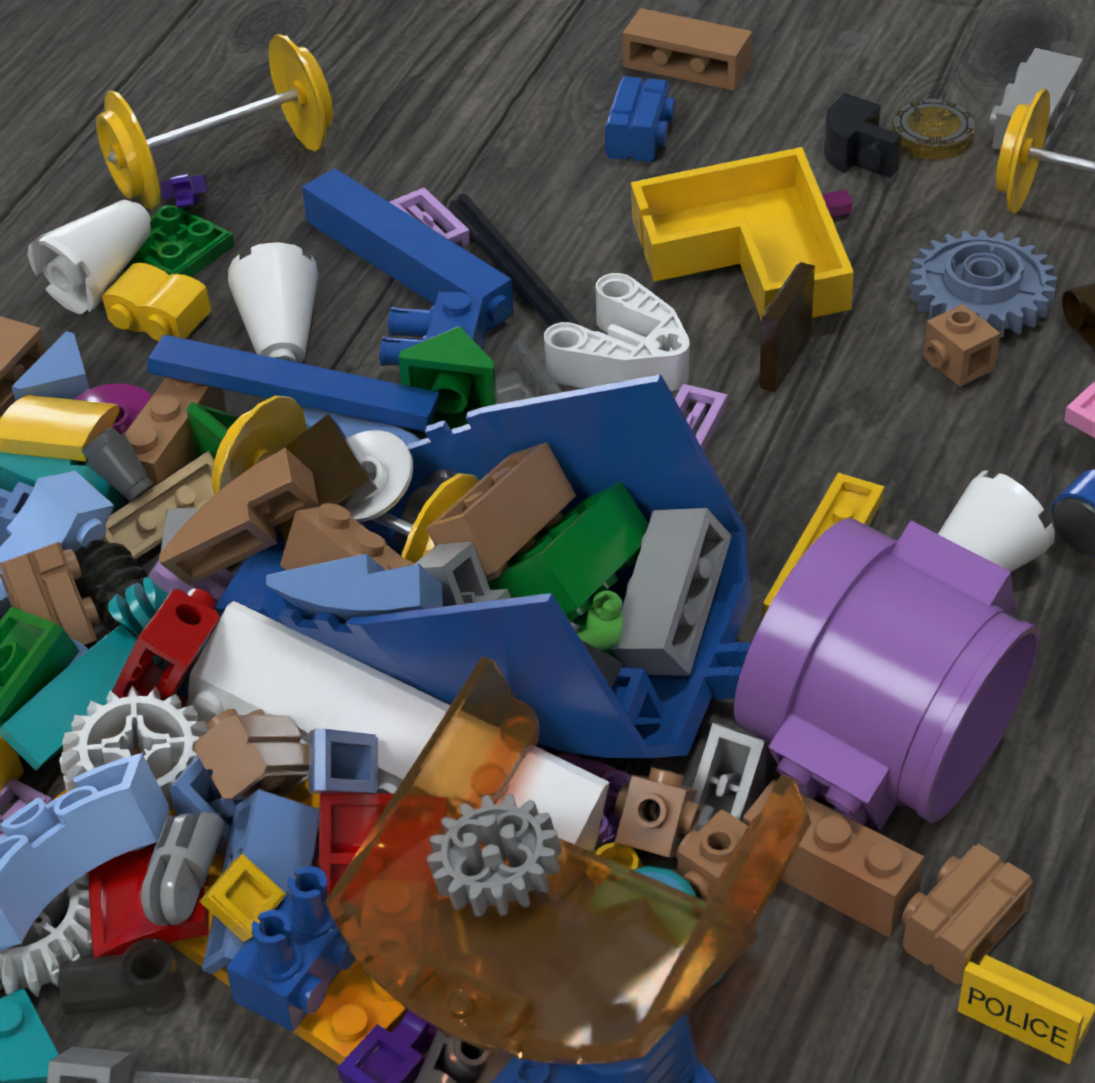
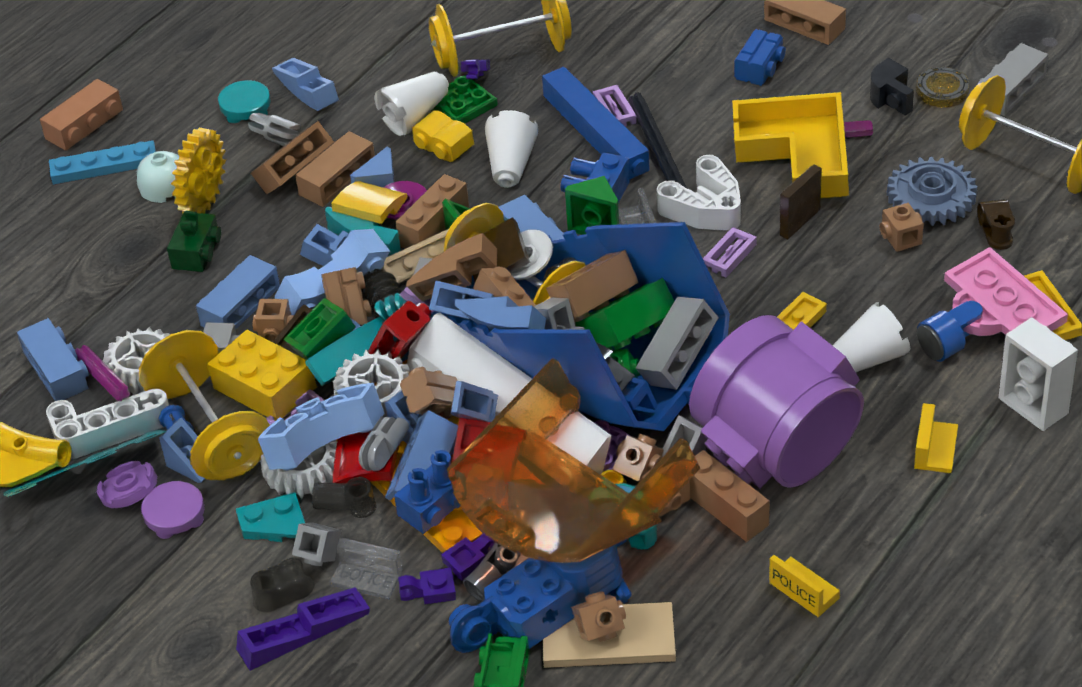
camera: 15 degrees right, 0 degrees up
dark grey cone [82,427,154,502] -> none
blue tile [147,335,440,432] -> none
yellow tile [199,854,286,942] -> none
light grey gear [427,794,562,917] -> none
bright green arm [577,591,623,652] -> none
medium nougat brick [902,844,1033,985] -> none
none -> medium blue slope [429,281,494,320]

